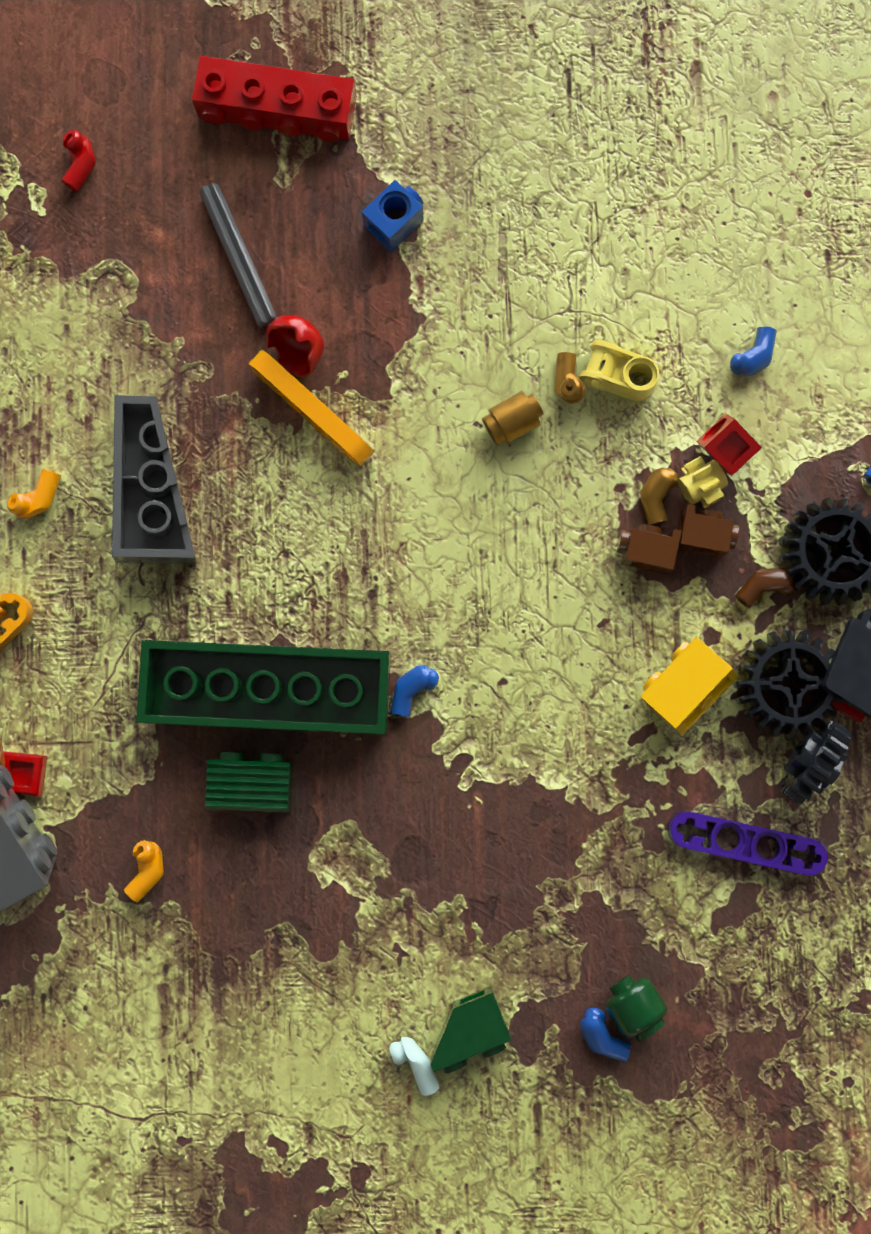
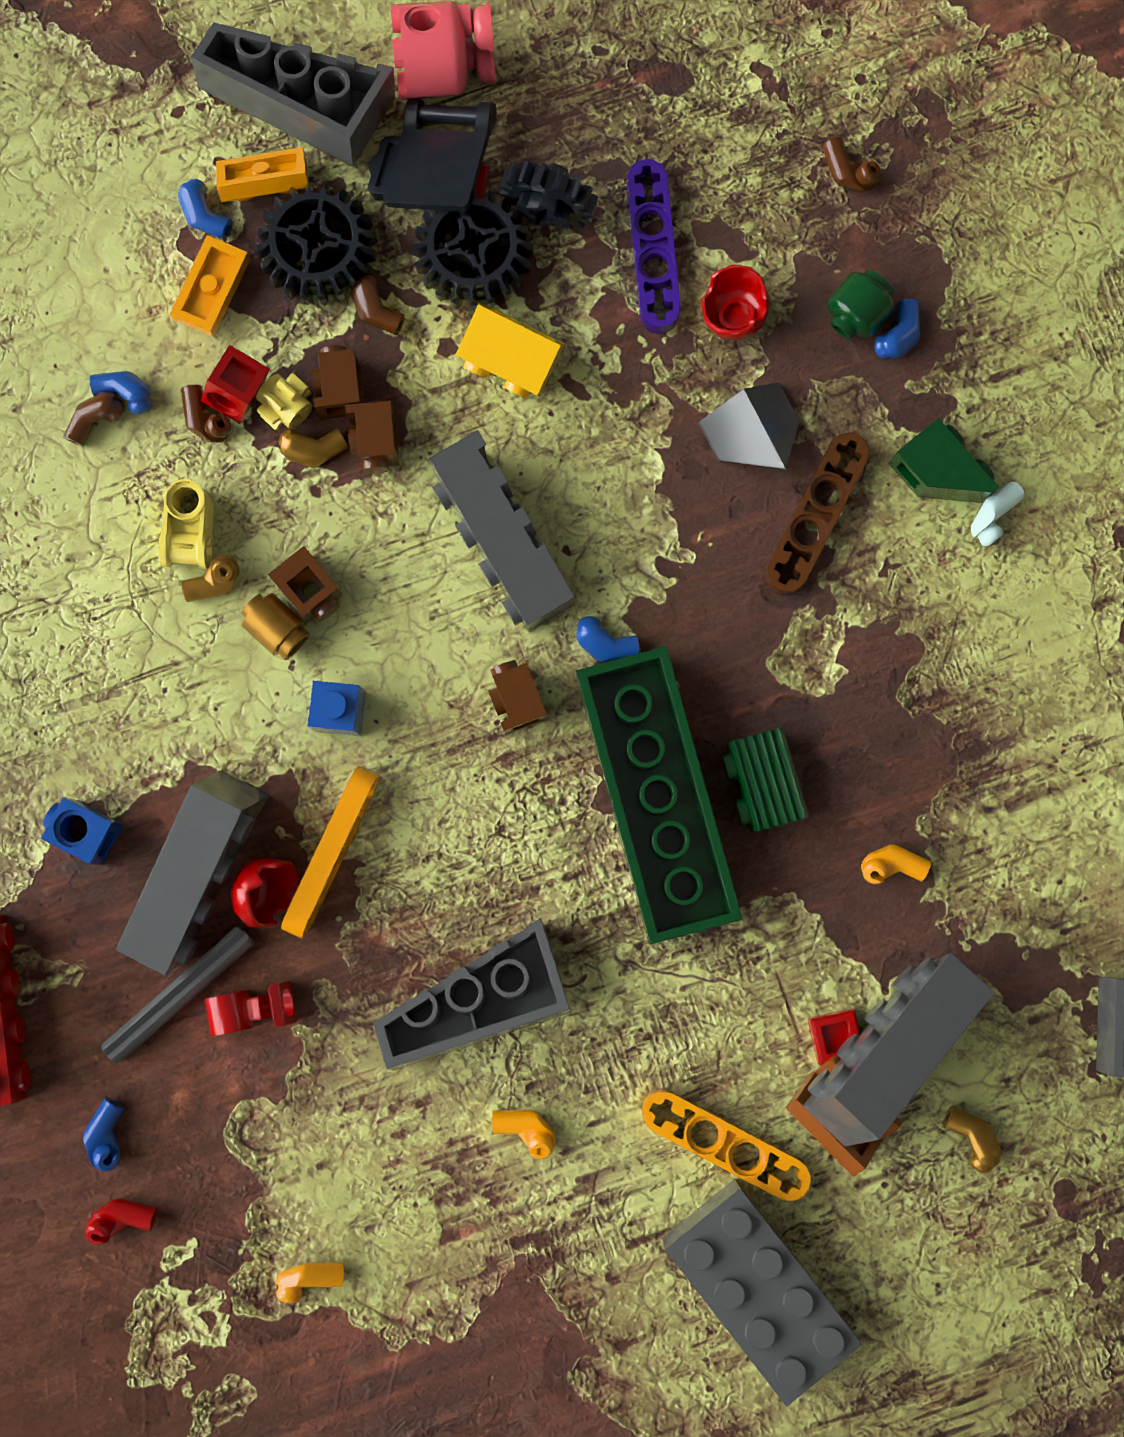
camera: 105 degrees left, 0 degrees up
none -> reddish brown arm [63,391,125,447]
none -> blue arm [83,1097,125,1172]
none -> dark grey wedge [116,770,269,975]
none -> light orange plate [170,235,251,337]
none -> reddish brown arm [181,385,231,443]
none -> red leg [205,980,297,1036]
none -> reddish brown brick [268,546,343,622]
none -> blue brick [307,680,366,736]
none -> dark grey wedge [429,430,575,632]
none -> reddish brown brick [488,660,548,735]
none -> slope [699,382,800,469]
none -> red hair [701,264,770,340]
none -> reddish brown beam [765,433,869,596]
none -> reddish brown arm [822,137,881,193]

